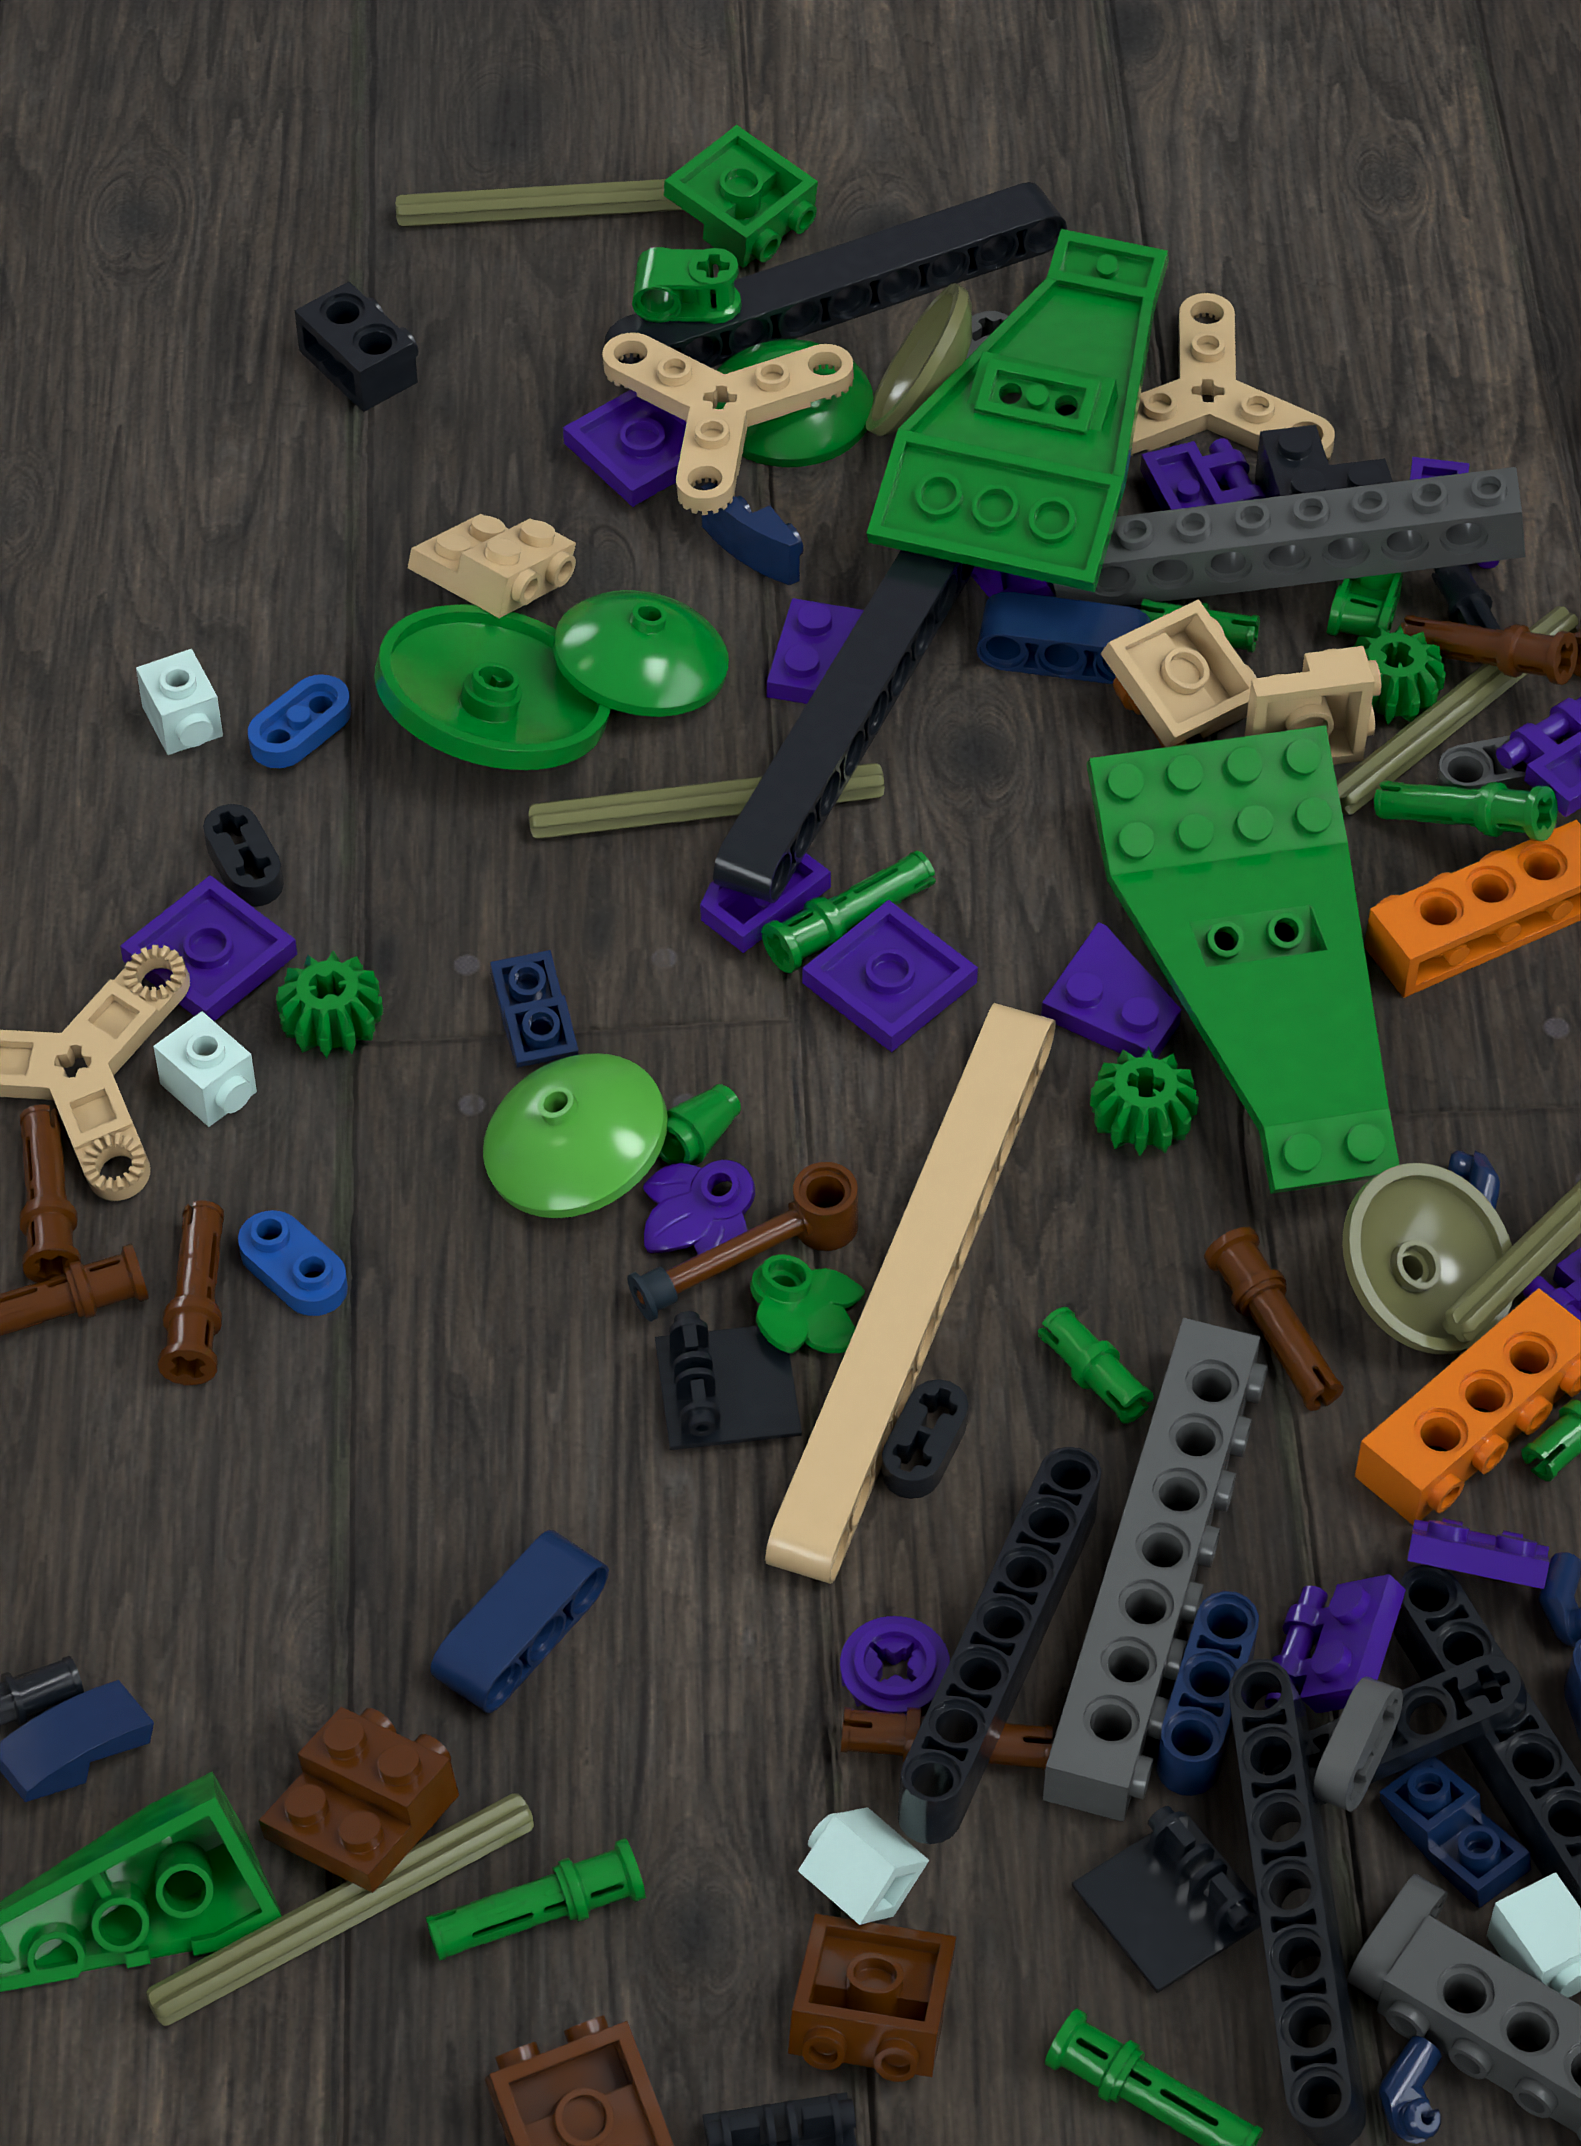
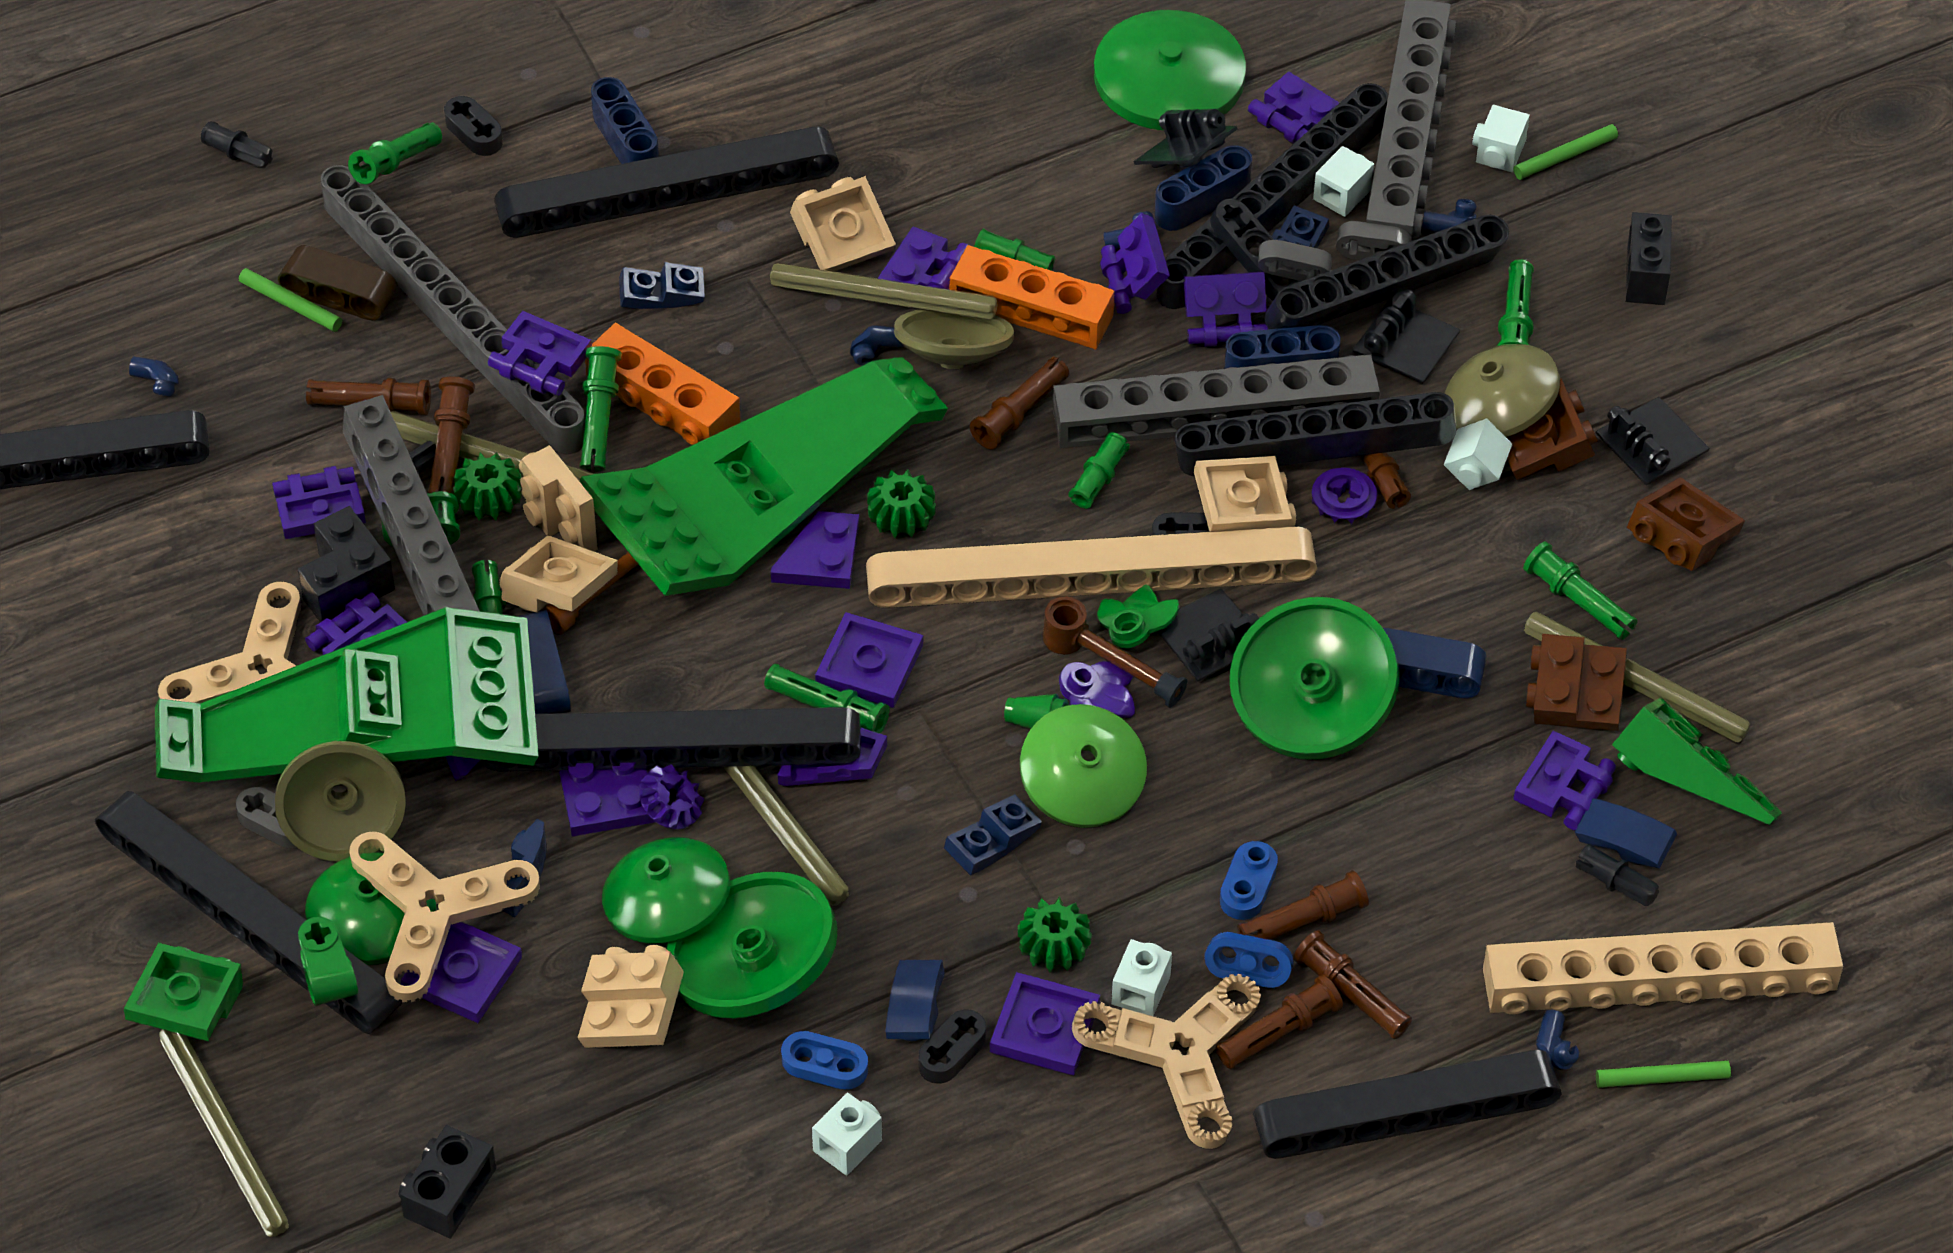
camera: 115 degrees left, 0 degrees up
none -> dark purple gear [639,764,705,829]
none -> dark blue slope [885,960,945,1041]
none -> tan plate [1194,456,1296,532]
none -> blue plate [1205,932,1293,988]
none -> green dish [1230,597,1399,759]
none -> olive dish [1444,344,1560,437]
none -> dark purple plate [1513,731,1616,830]

